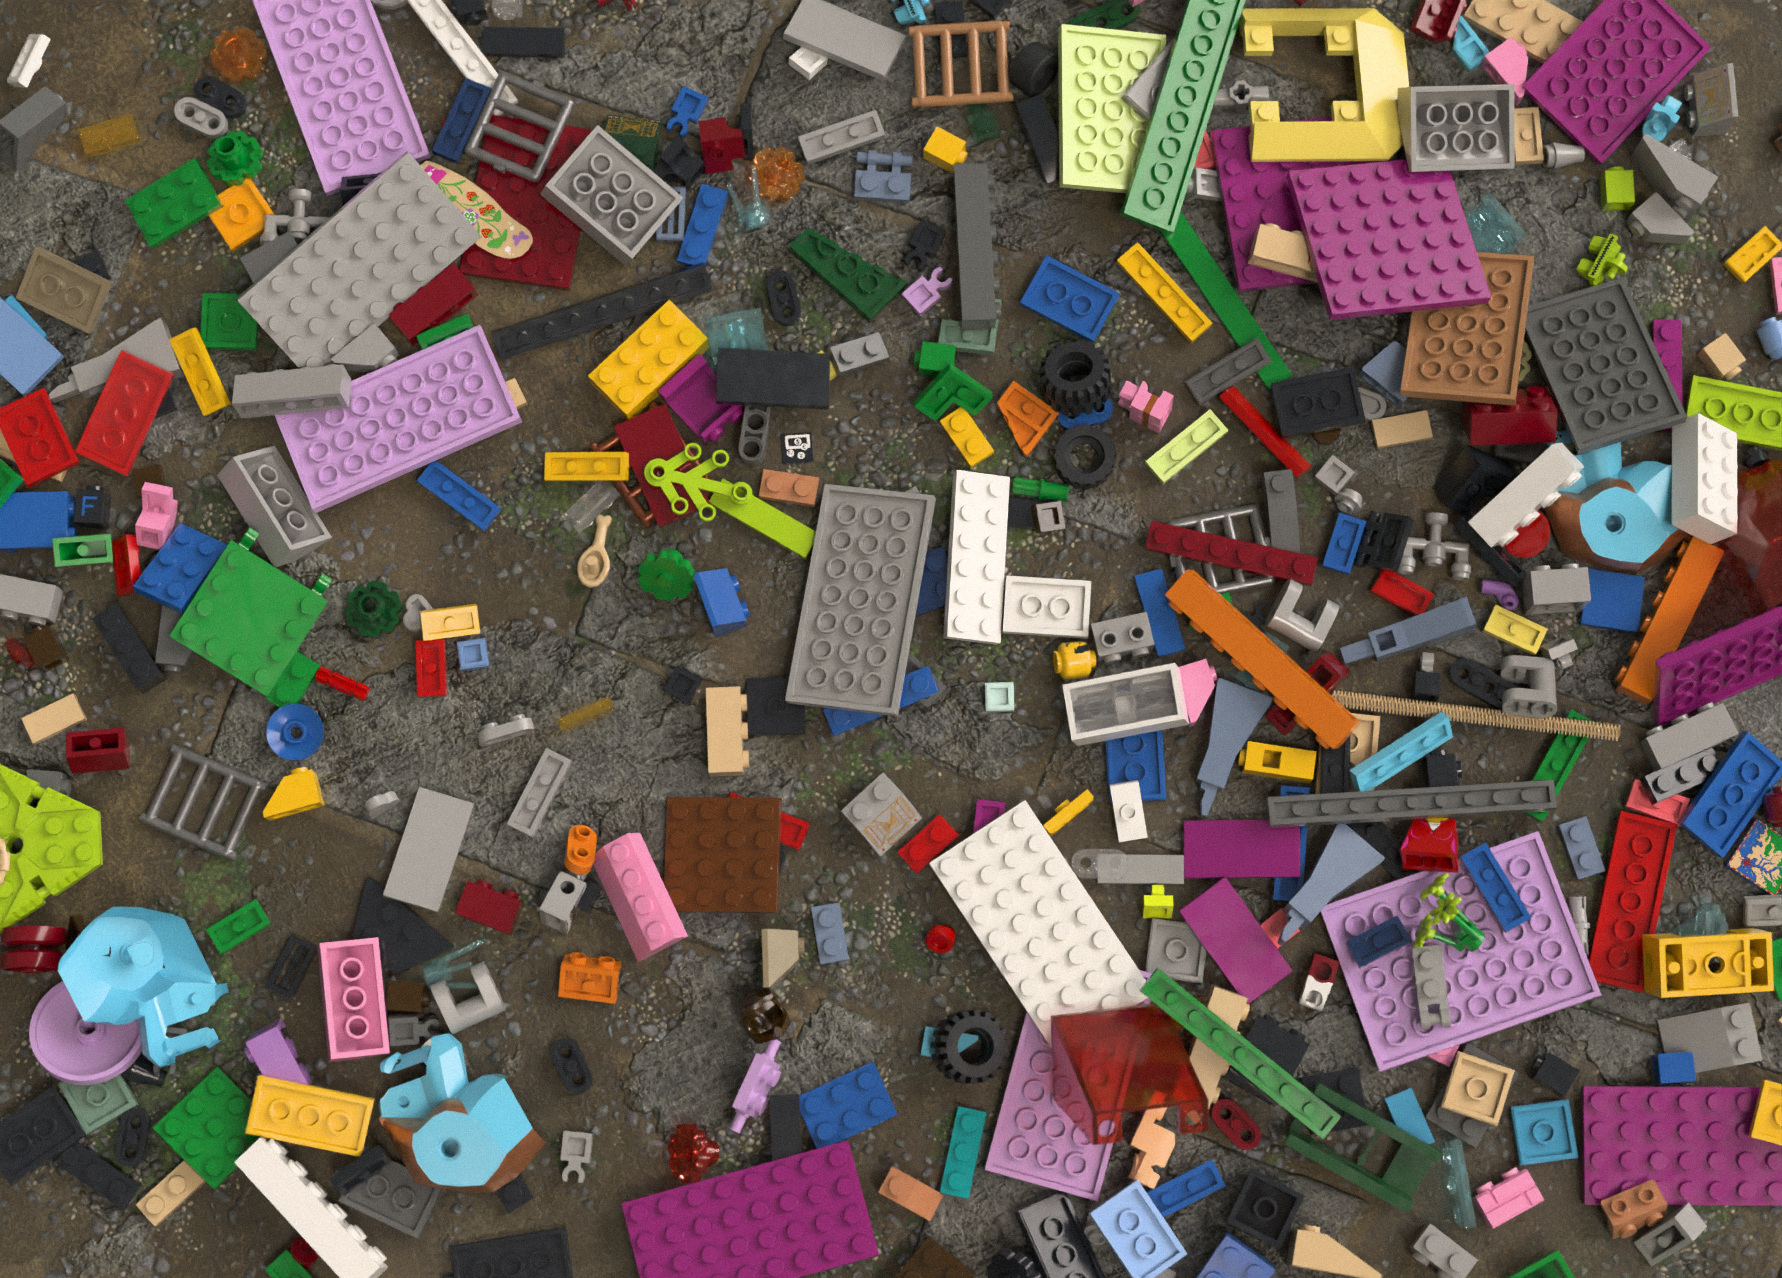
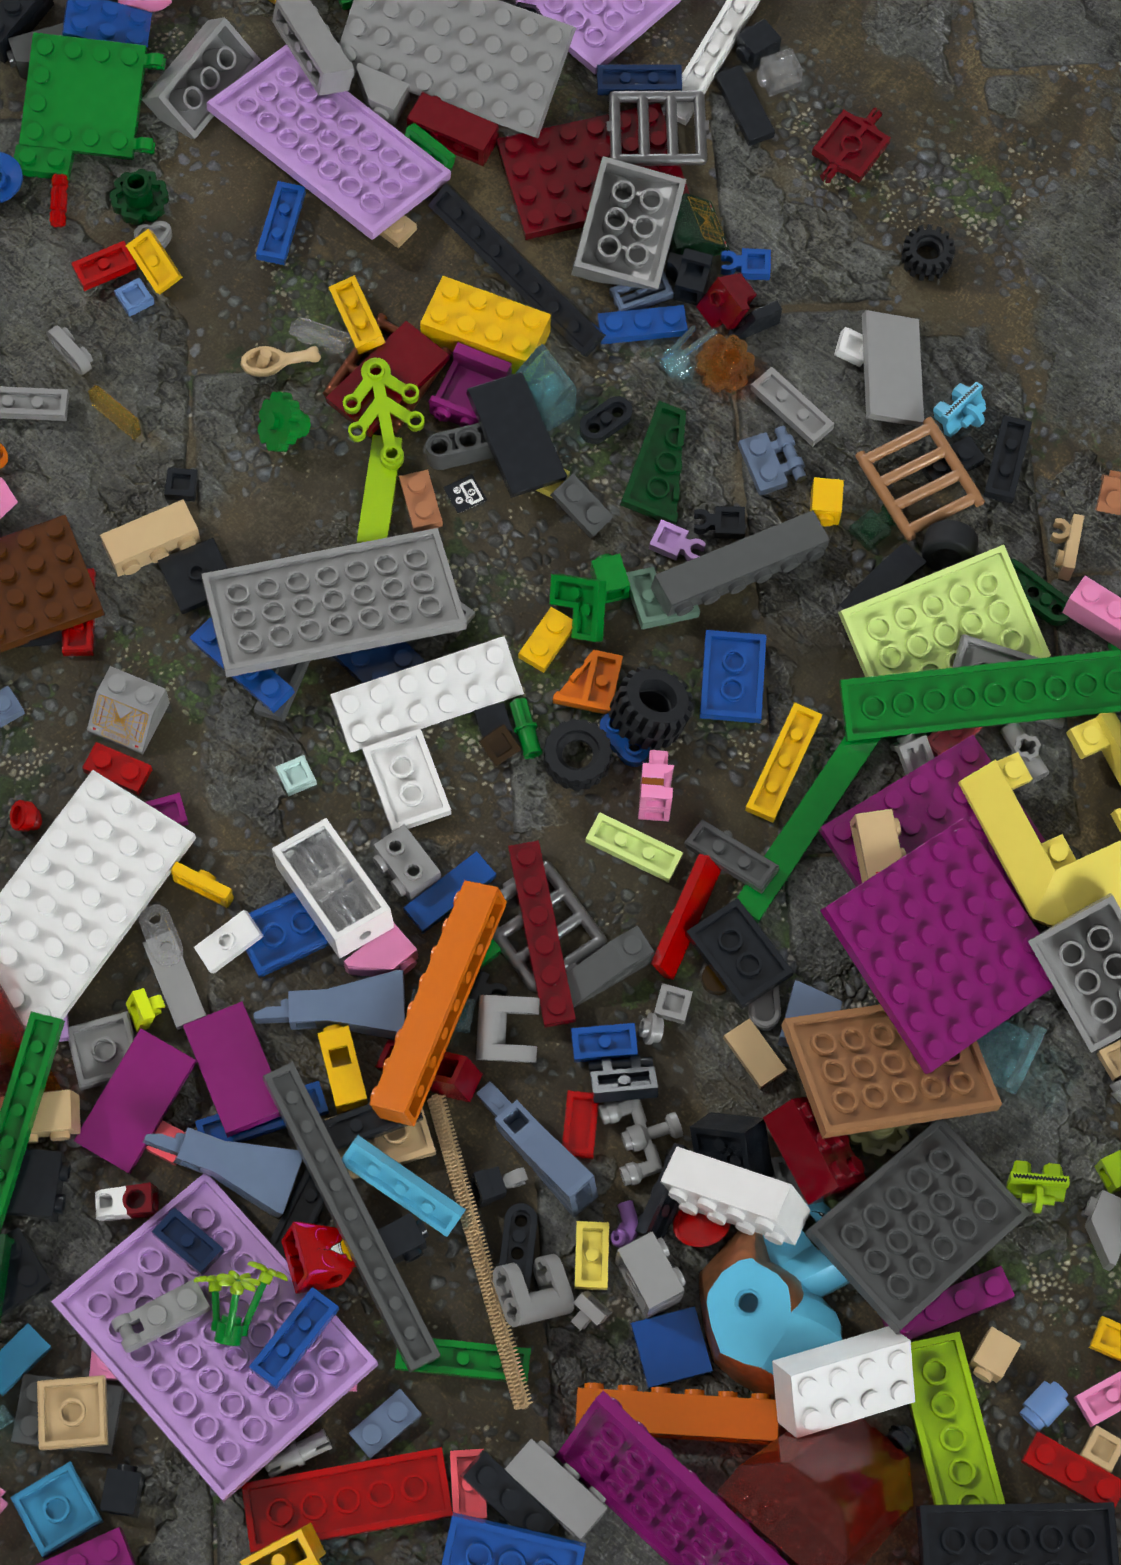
camera: 60 degrees right, 10 degrees down
tan sticker [420,161,533,259] -> none
slope [693,568,750,637] -> none
yellow head [1053,641,1096,680] -> none

